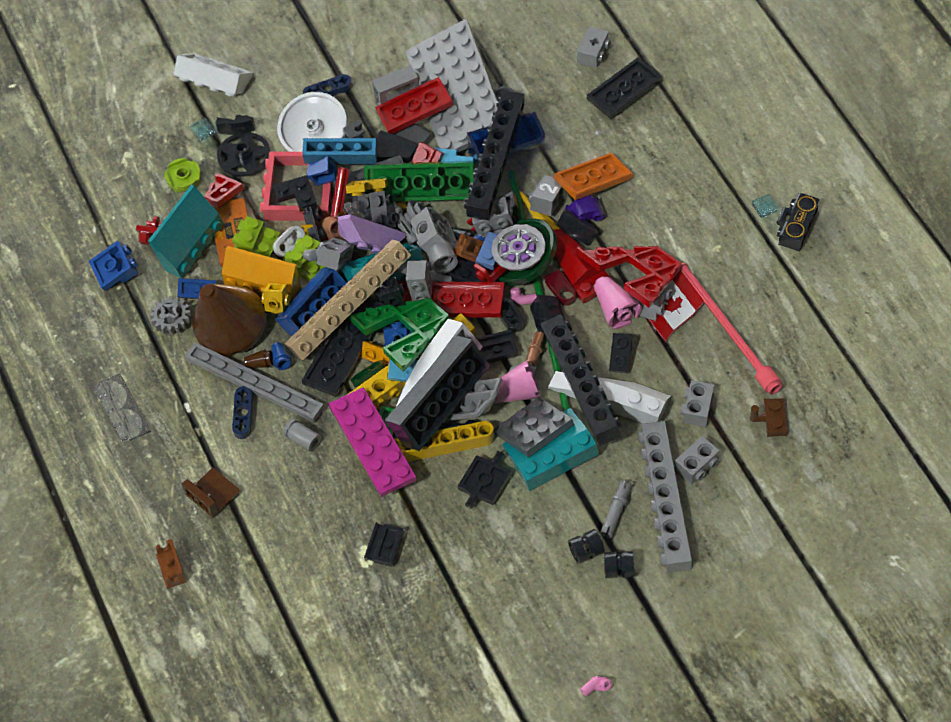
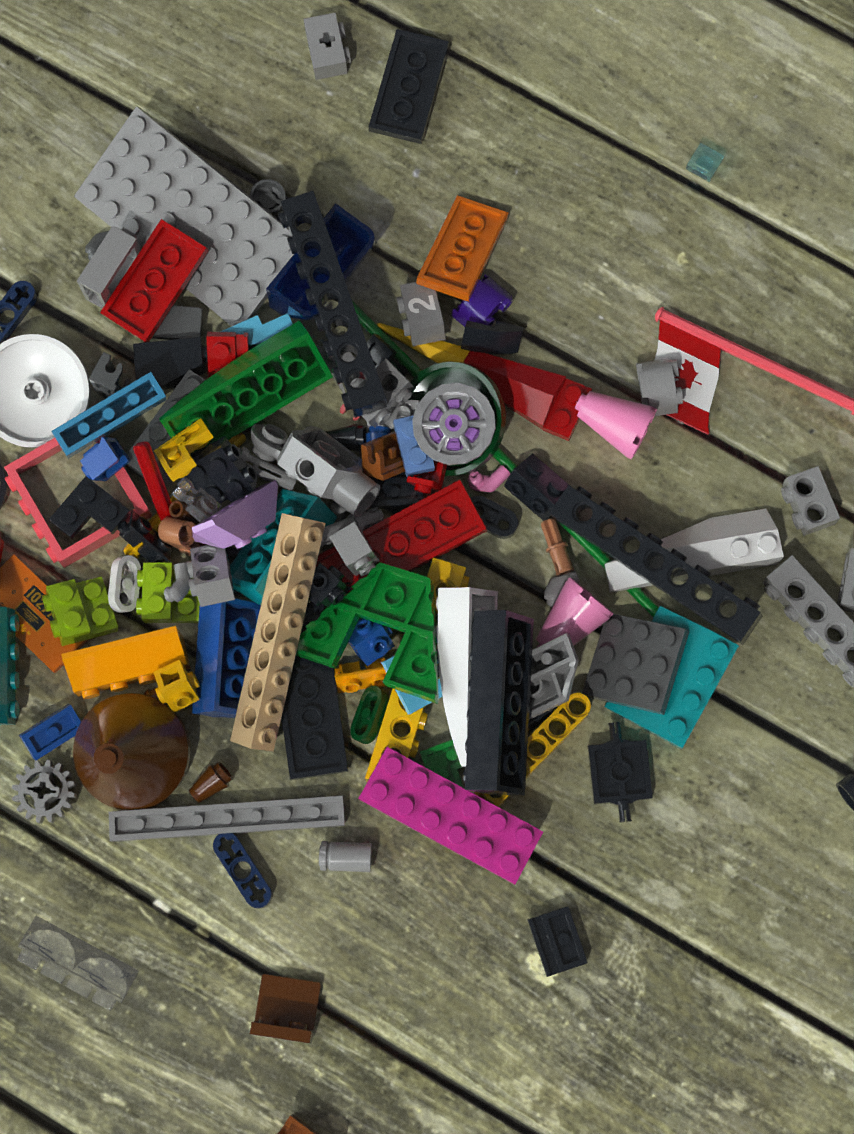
camera: 35 degrees left, 20 degrees up
blue cone [271,342,292,370] -> none
black plate [476,329,518,363] -> none
dark red piece [544,270,576,306] -> none
black wheel [568,529,605,564] -> none
red wing [576,246,682,308] -> none
light grey pin [600,481,632,539] -> none
black plate [609,333,632,374] -> none
black piece [776,193,820,252] -> none

